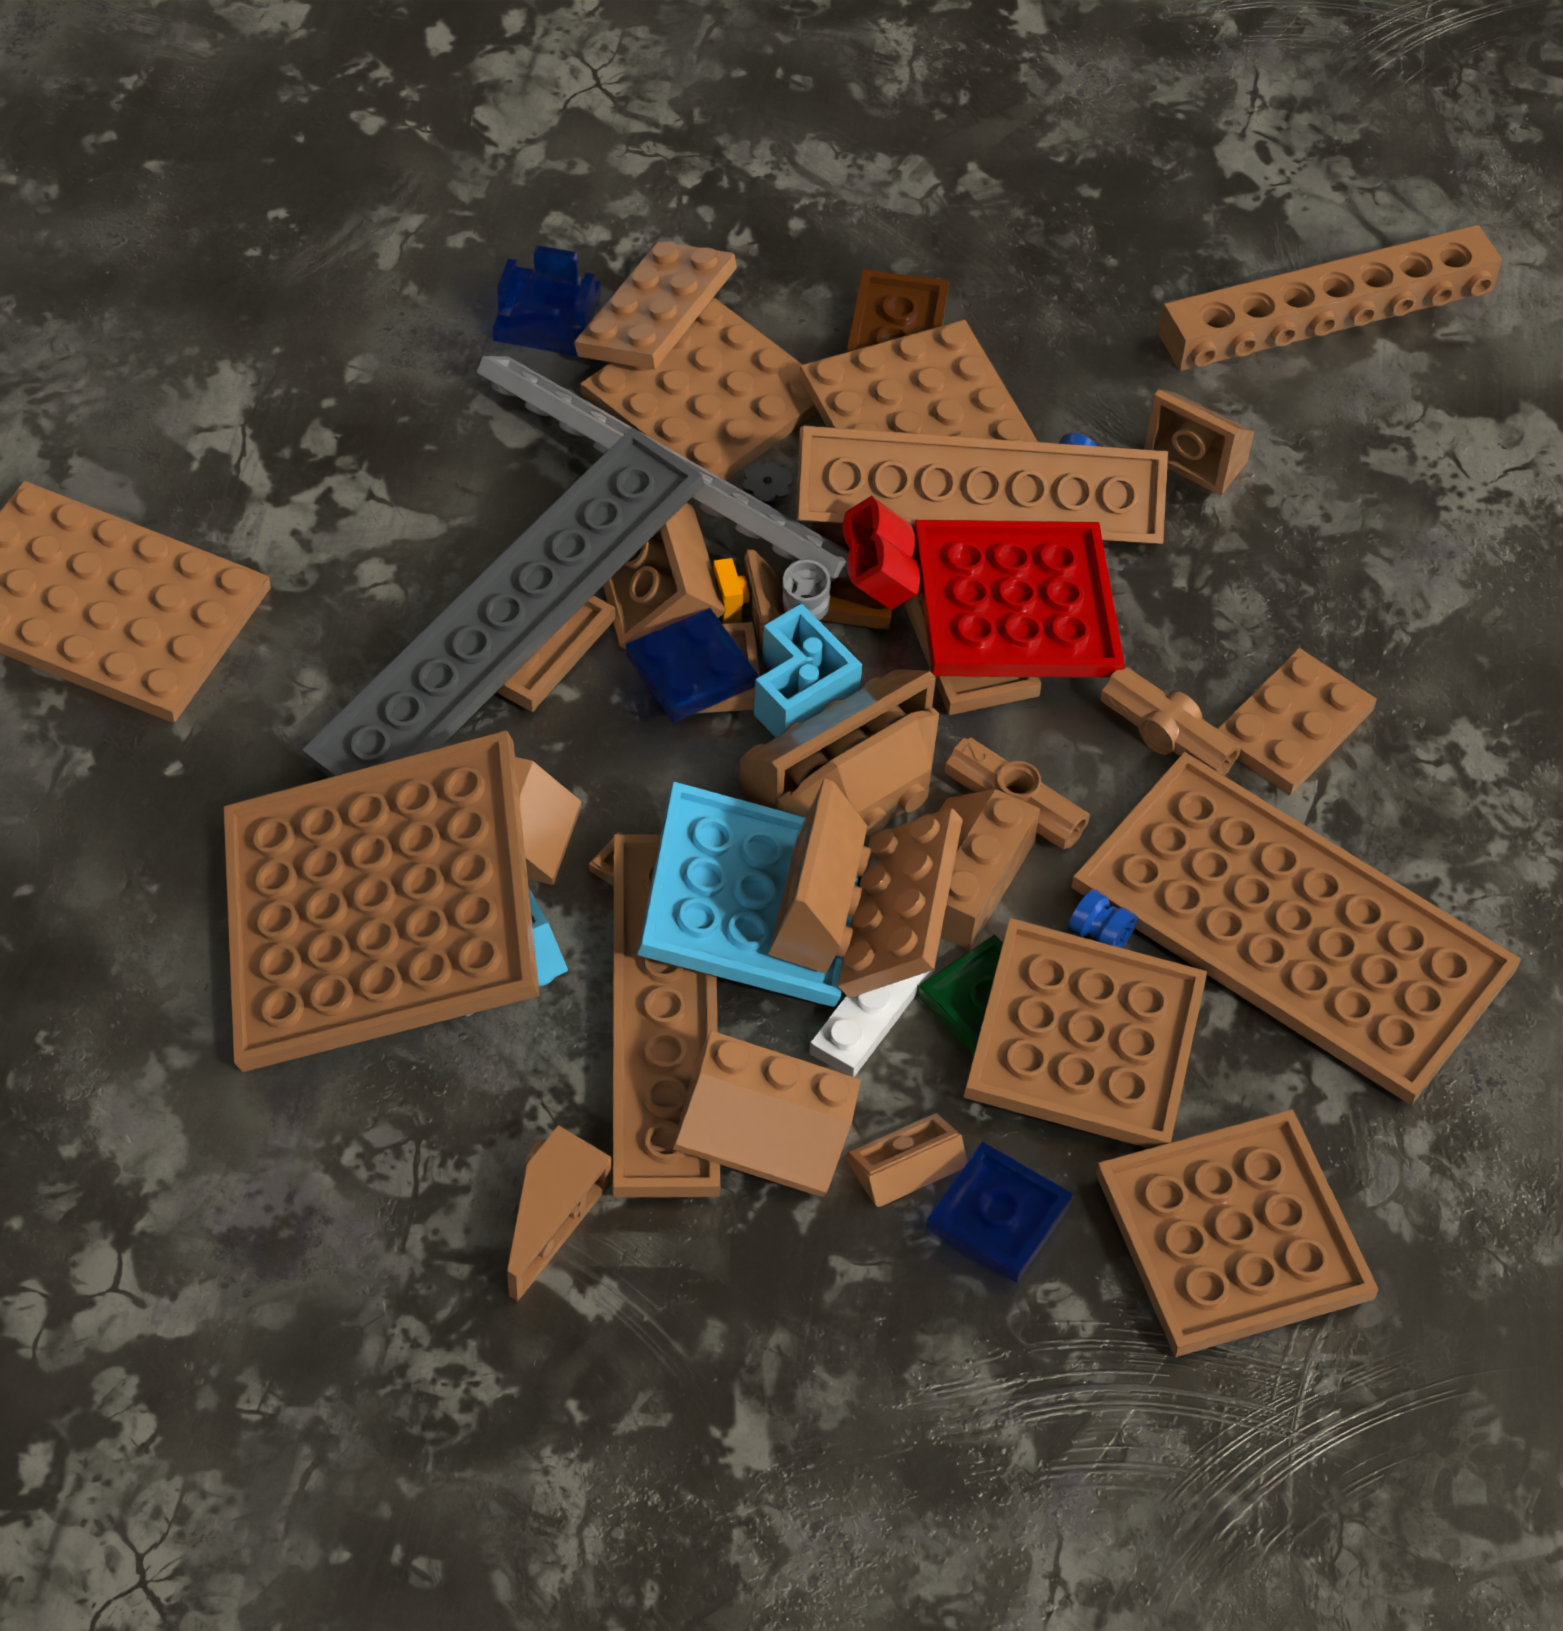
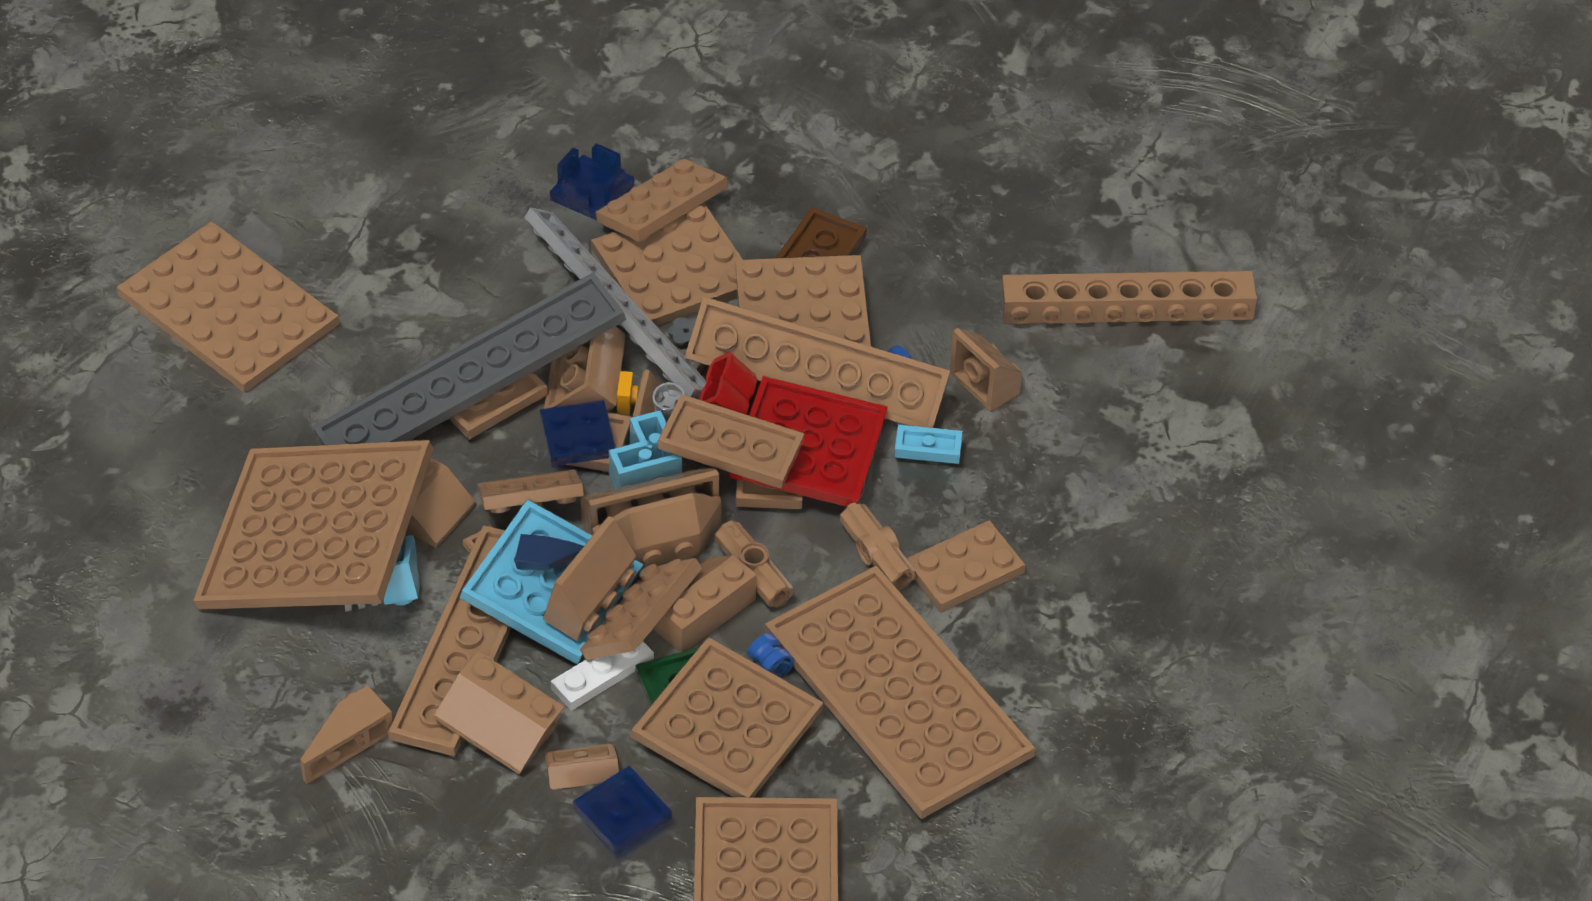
camera: 20 degrees right, 5 degrees down
none -> medium nougat plate [477,469,584,513]
none -> dark blue slope [514,534,584,576]
none -> medium nougat plate [657,394,804,489]
none -> medium azure plate [894,424,963,464]

